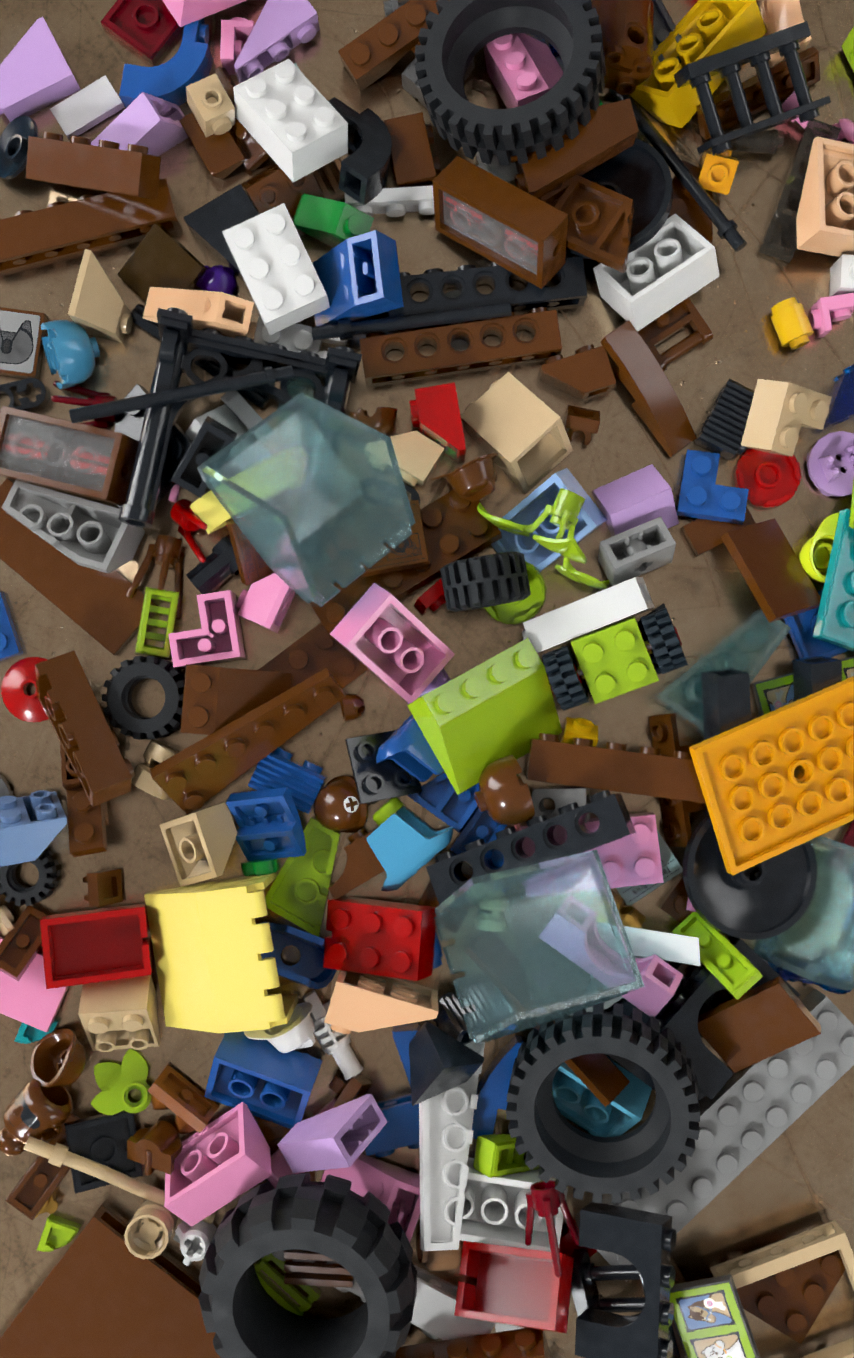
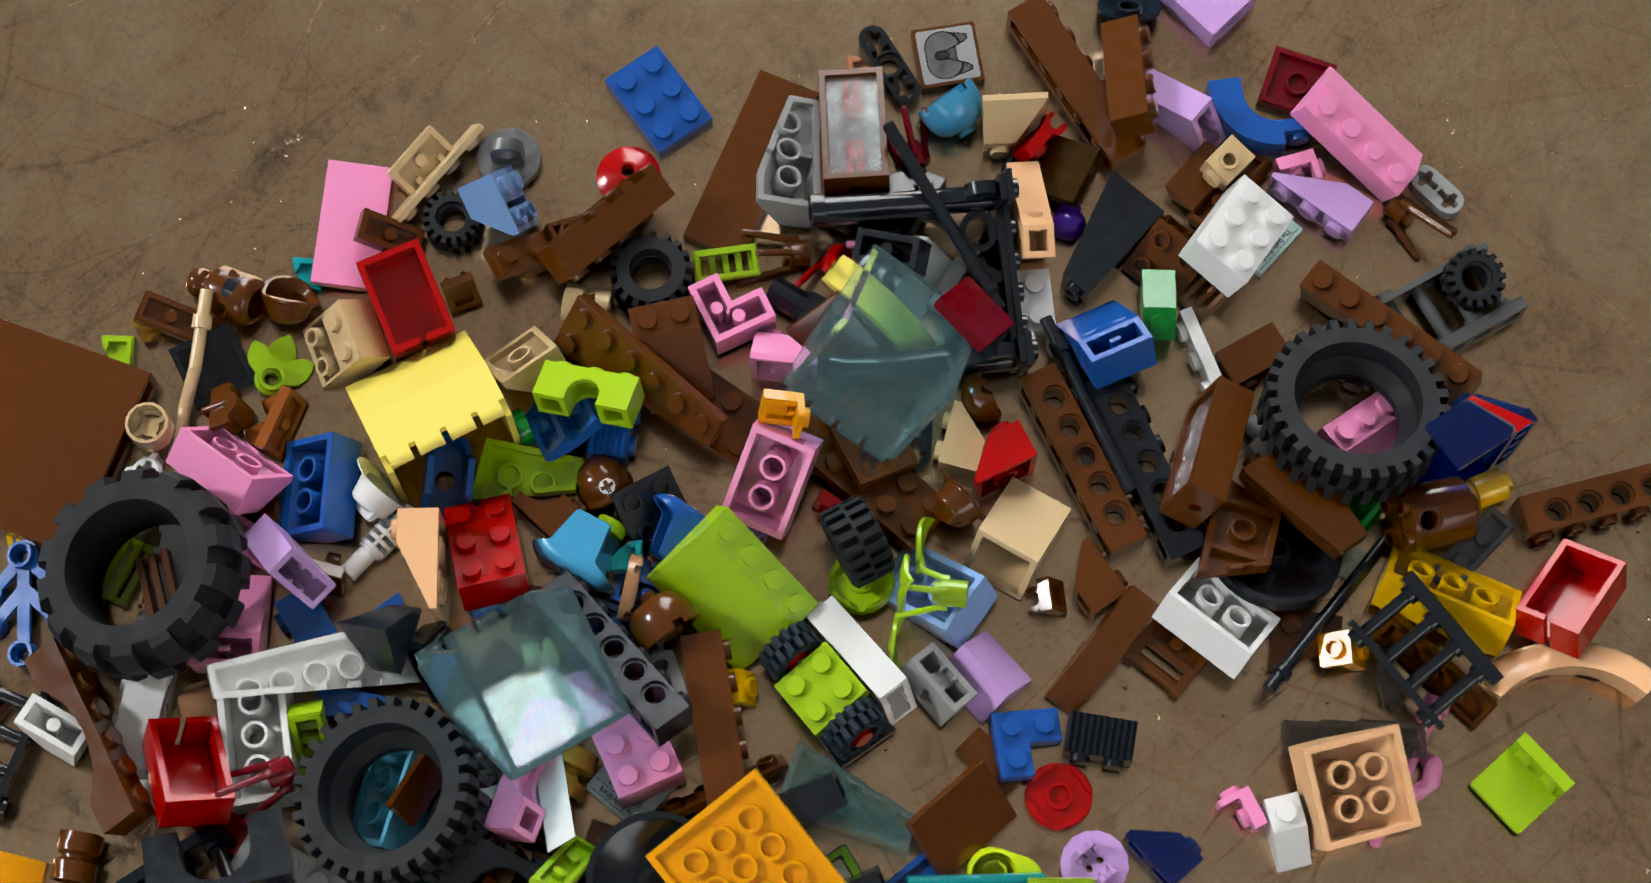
camera: 70 degrees right, 15 degrees down
white tile [50,75,125,141] -> none
white brick [222,203,330,335] -> none
black arch [328,97,392,206] -> none
reddish brown hinge [340,694,365,721] -> none
tan brick [741,379,832,457] -> none
yellow brick [771,297,814,350] -> none
none -> lime arch [532,360,645,429]
none -> teal tile [607,540,643,575]
none -> medium nougat tile [616,554,644,622]
none -> light orange bracket [758,389,810,439]
none -> dark red tile [933,276,1015,353]
none -> red plate [1013,111,1067,162]

